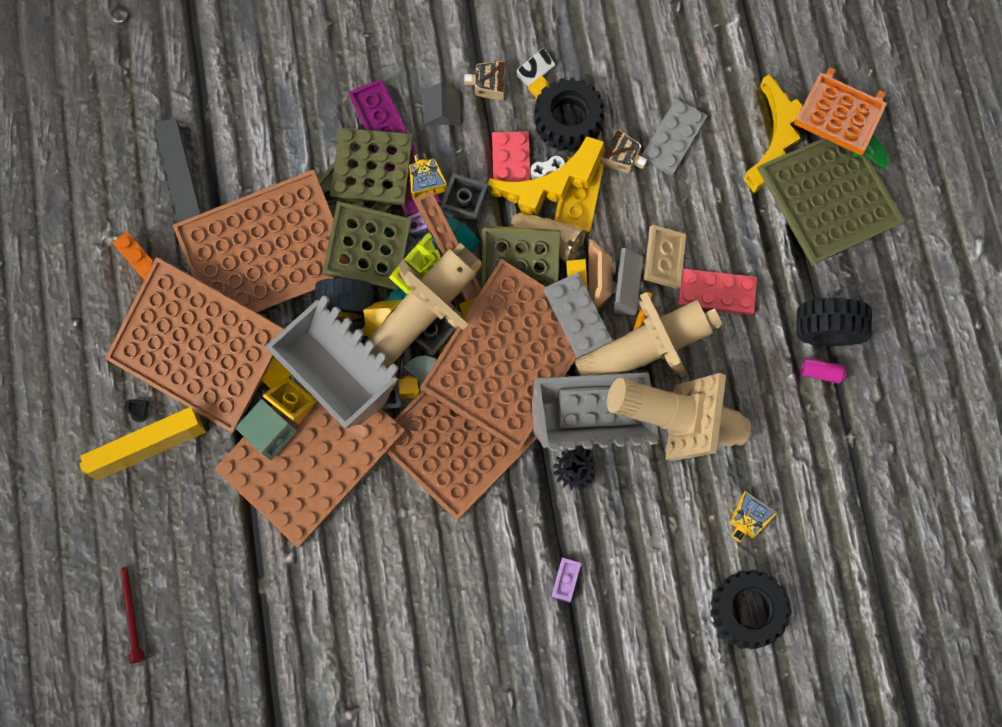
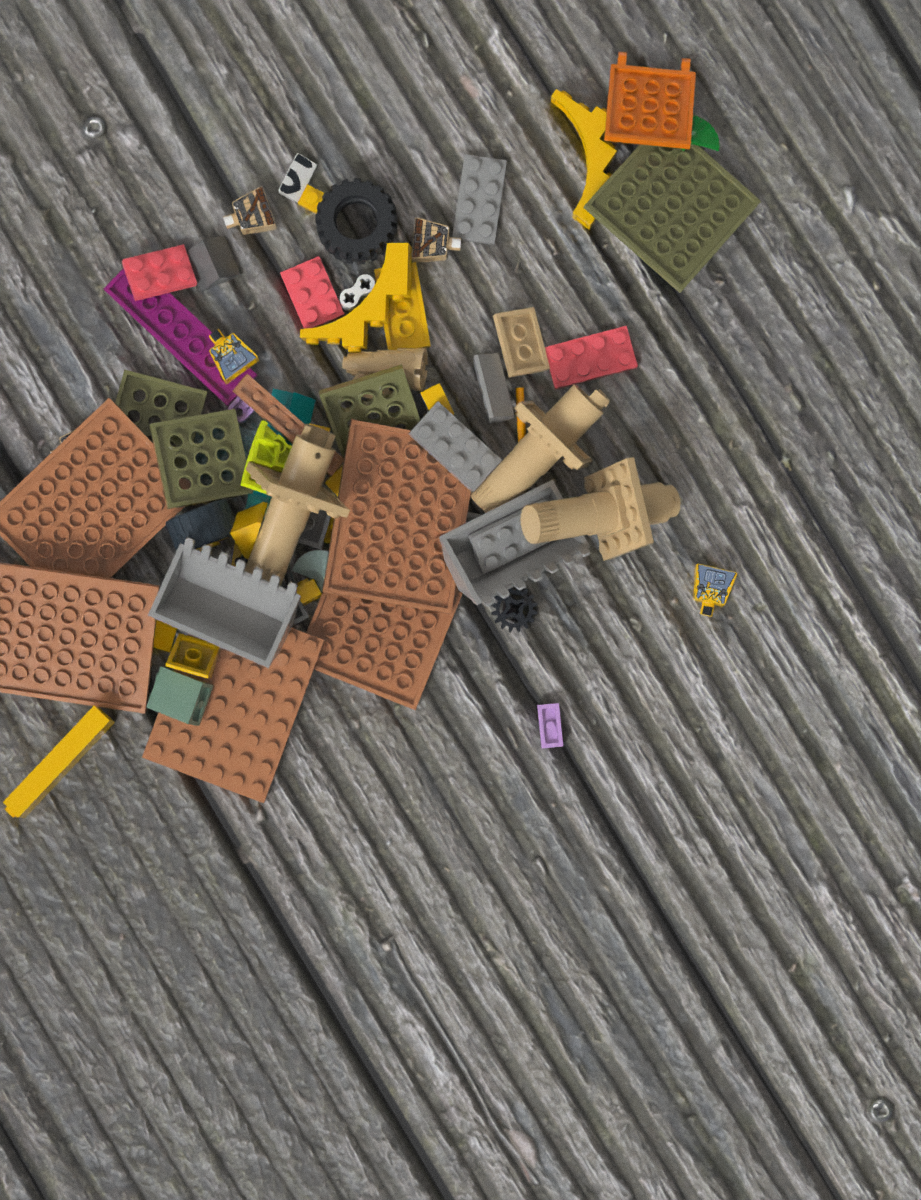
camera: 25 degrees left, 10 degrees up
dark red piece [120,567,146,664] -> none
black tile [124,399,149,423] -> none
olive piece [330,128,413,206] -> none
dark grey slope [440,173,488,220] -> none
light nougat wedge [588,240,616,311] -> none
black tyre [710,570,791,649] -> none
black tyre [796,298,872,347] -> none
dark pink brick [801,357,847,384] -> none
none -> coral plate [122,244,197,301]

